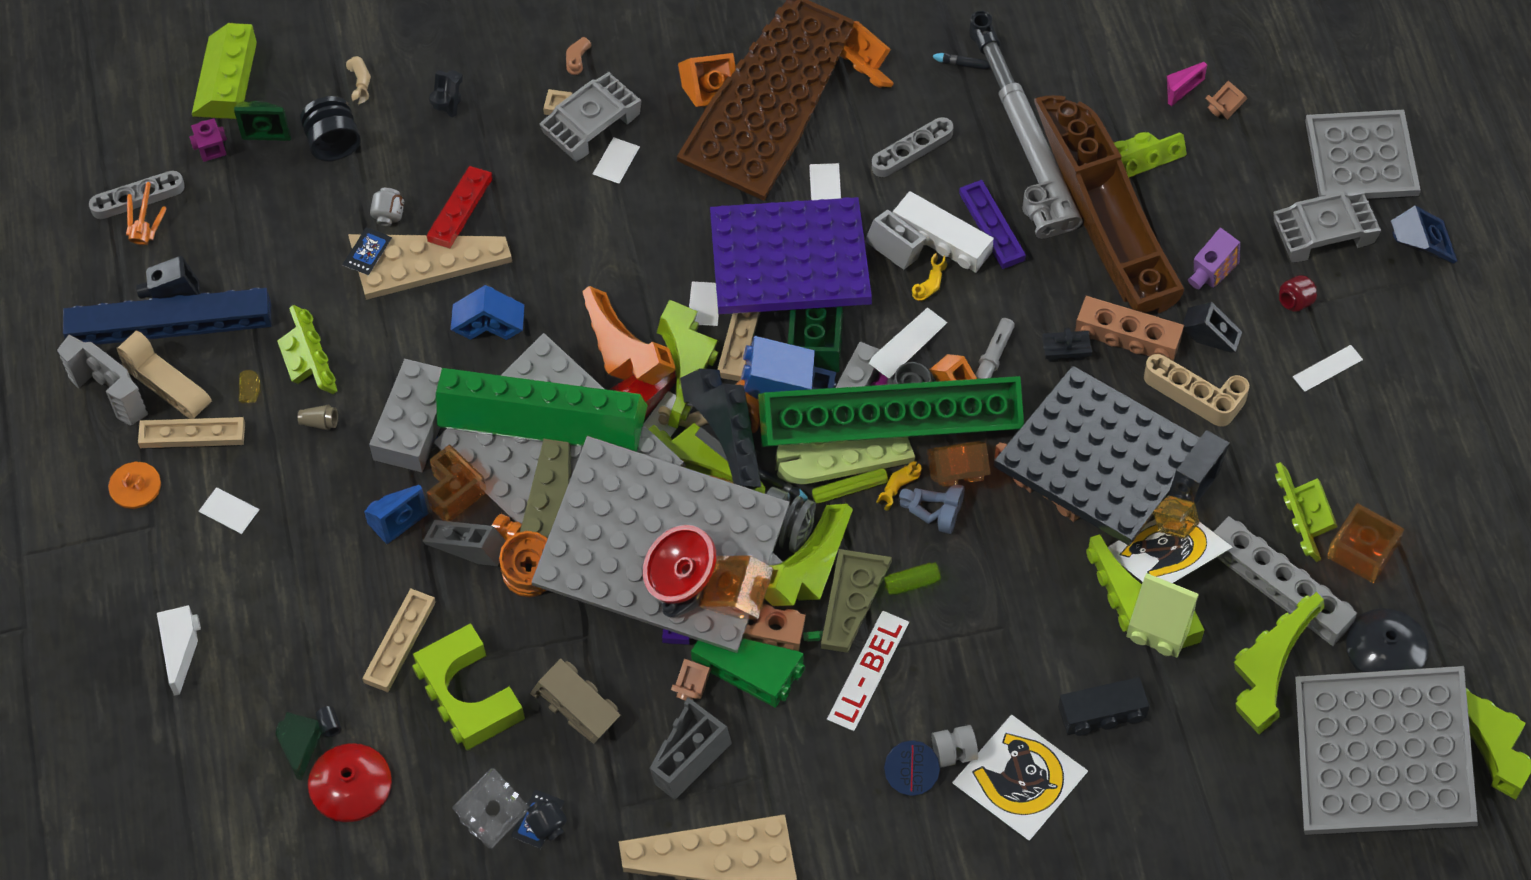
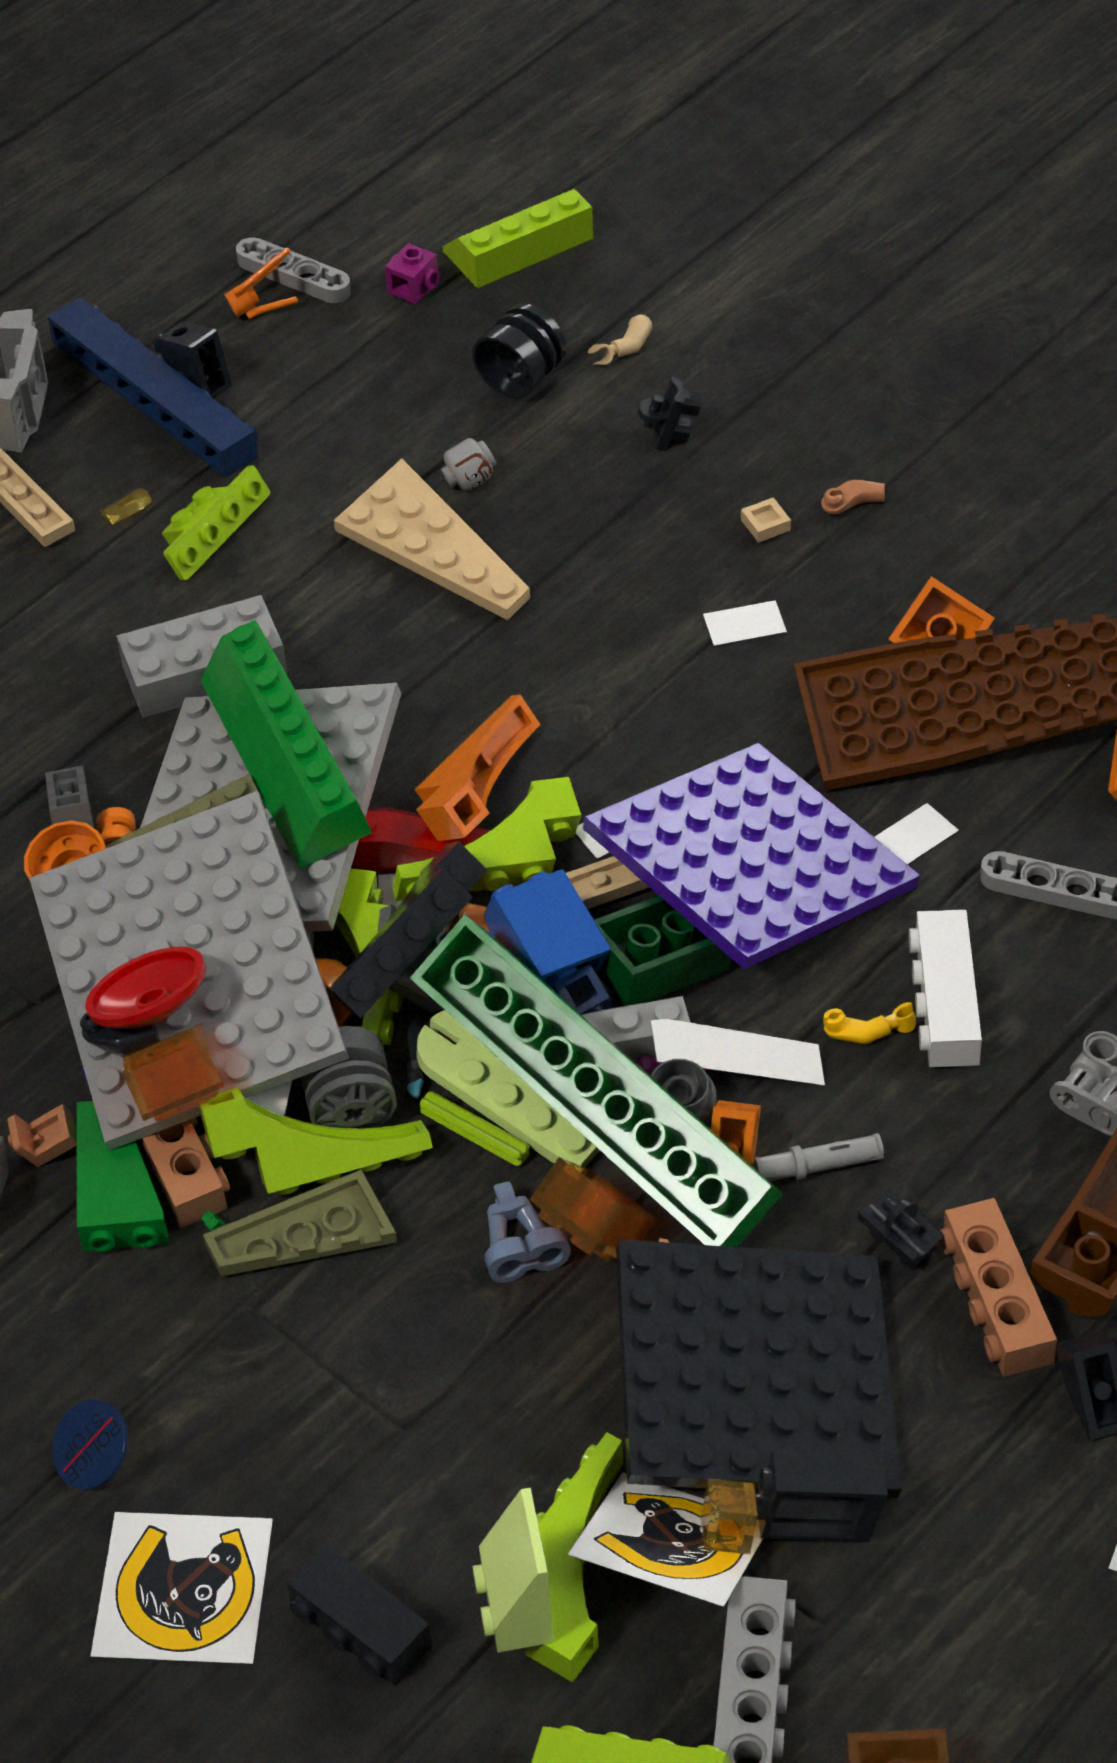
camera: 55 degrees right, 10 degrees down
tan beam [117,331,212,419] -> none
dark green slope [234,101,291,141] -> none
dark tan cone [298,405,338,430] -> none
black sticker [342,227,393,276] -> none
blue slope [364,485,428,544] -> none
red plate [427,166,492,249] -> none
clear orange brick [427,444,486,521] -> none
blue brick [451,285,524,340] -> none
light grey plate [540,72,641,162] -> none
white sticker [827,611,909,731] -> none
light grey brick [865,209,926,270] -> none
yellow arm [876,461,922,511] -> none
clear neon green piece [884,562,941,595] -> none
light grey wheel [931,725,978,768] -> none
dark purple plate [959,180,1026,269] -> none
tan beam [1144,354,1249,426] -> none
lime bracket [1275,462,1338,562] -> none

